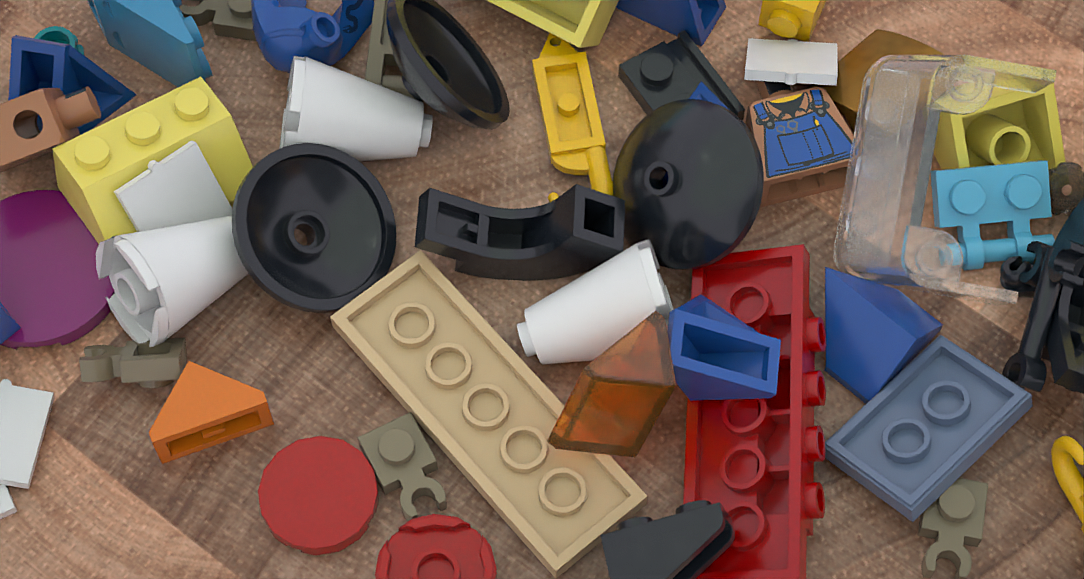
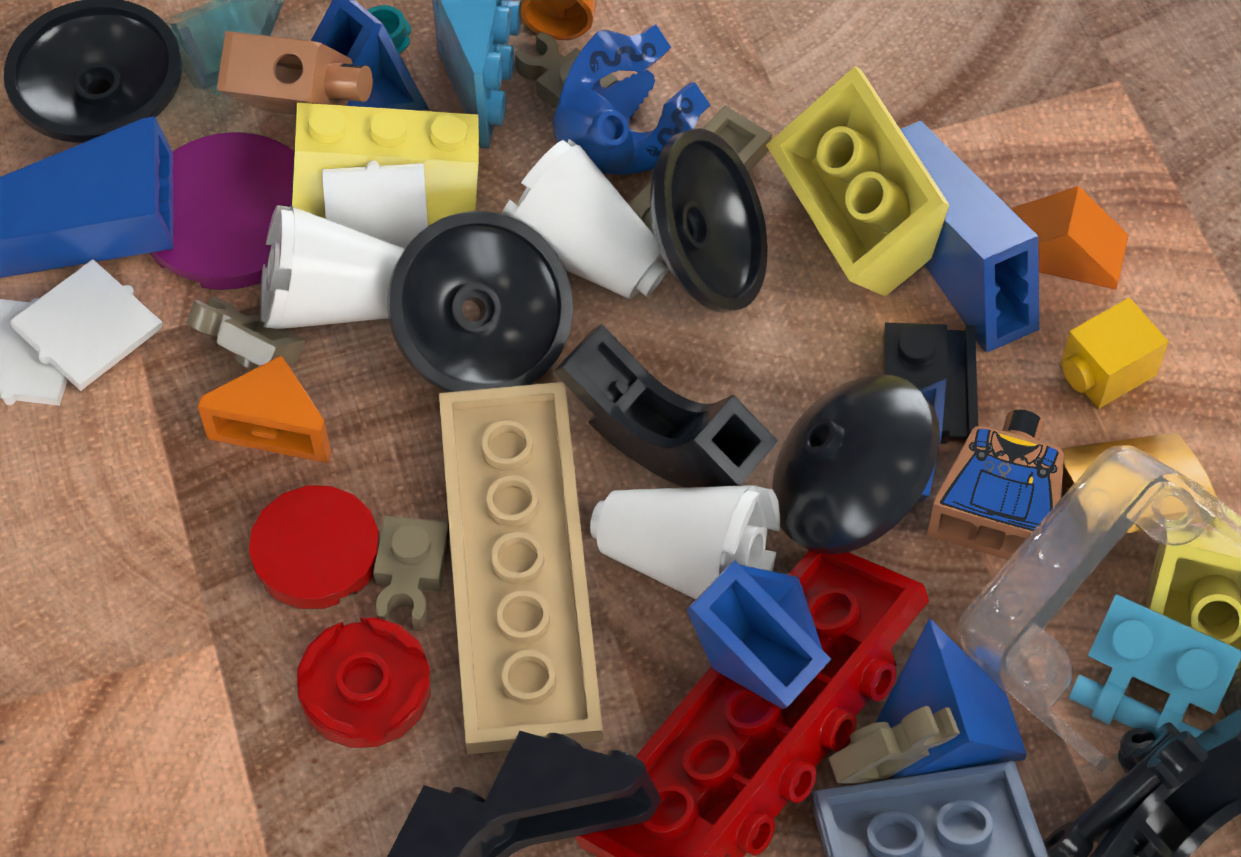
camera: 35 degrees right, 5 degrees down
yellow plate [532,33,613,202] -> none
clear orange slope [547,310,676,457] -> none
white piece [744,38,838,86] -> none
none -> dark tan plate [828,706,960,784]

